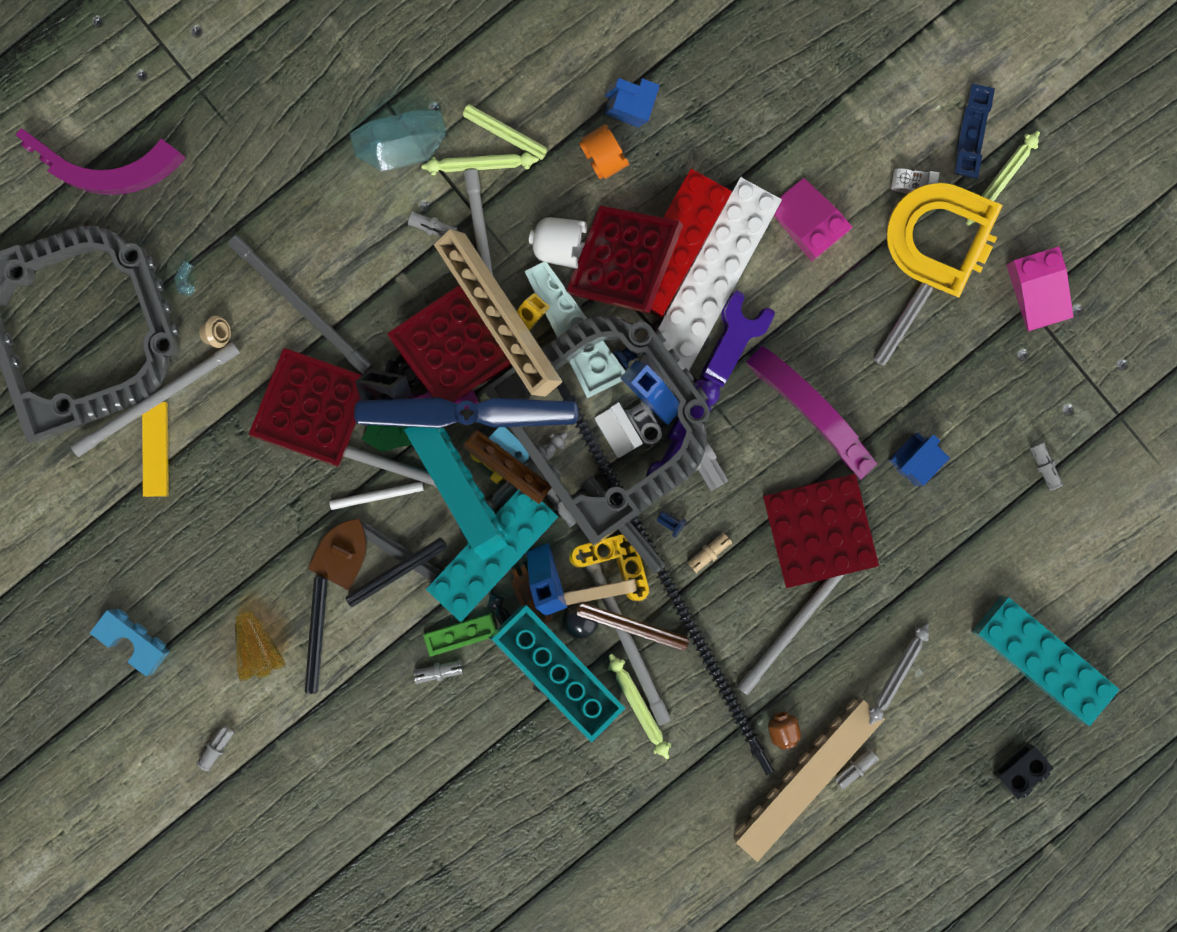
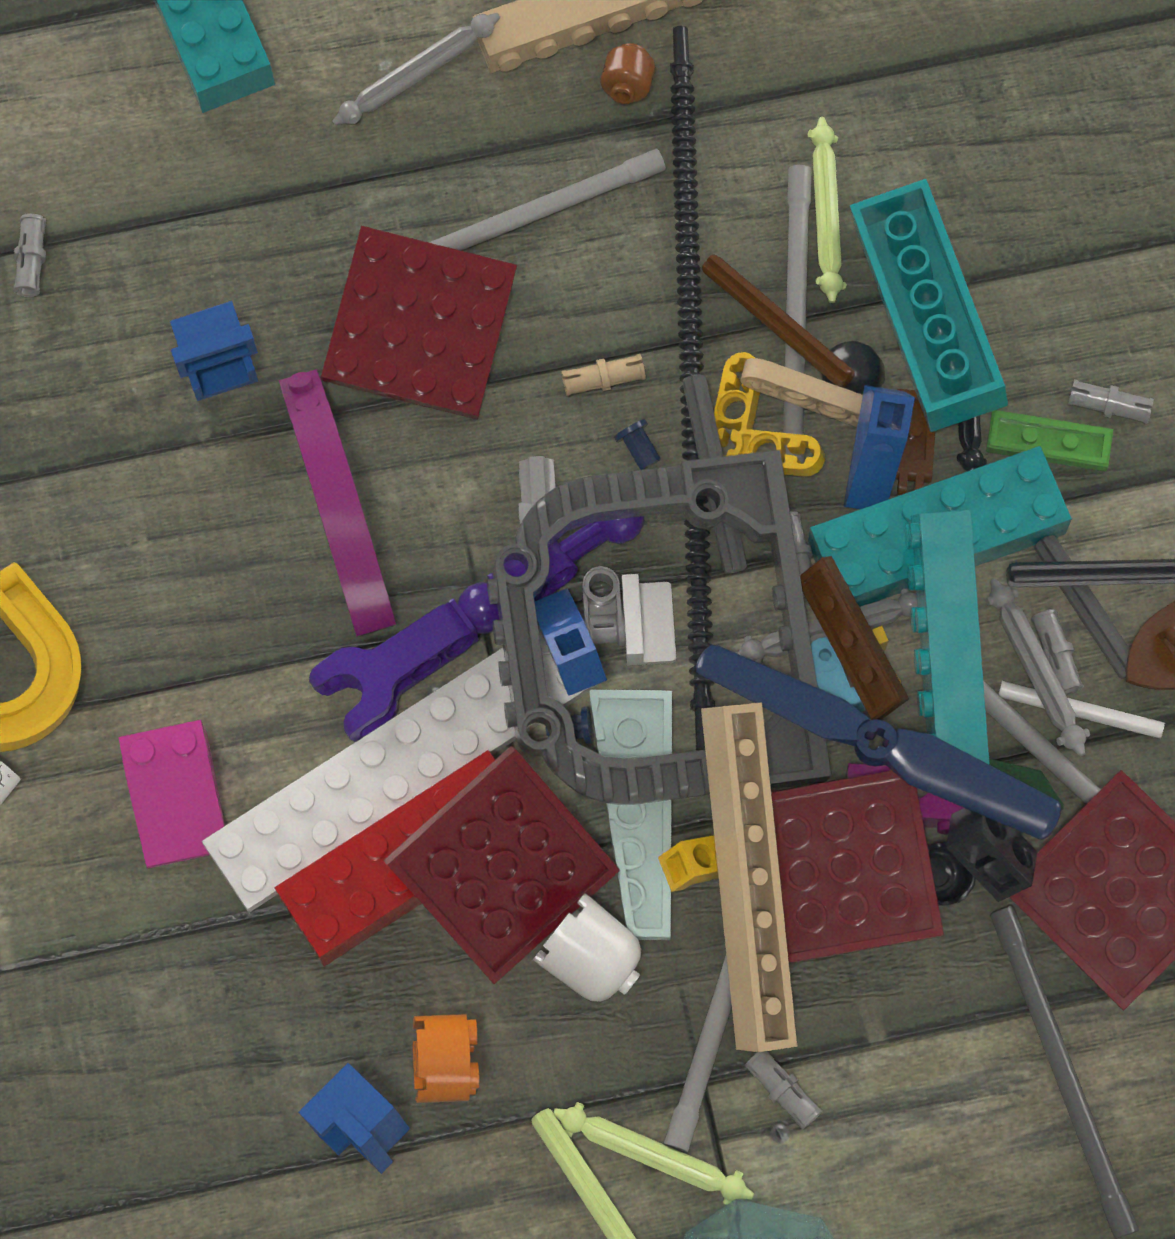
camera: 150 degrees left, 15 degrees down
light grey axle [874,283,933,365] -> none
none -> light grey wheel [985,578,1090,757]
none -> light grey pin [1031,609,1084,695]

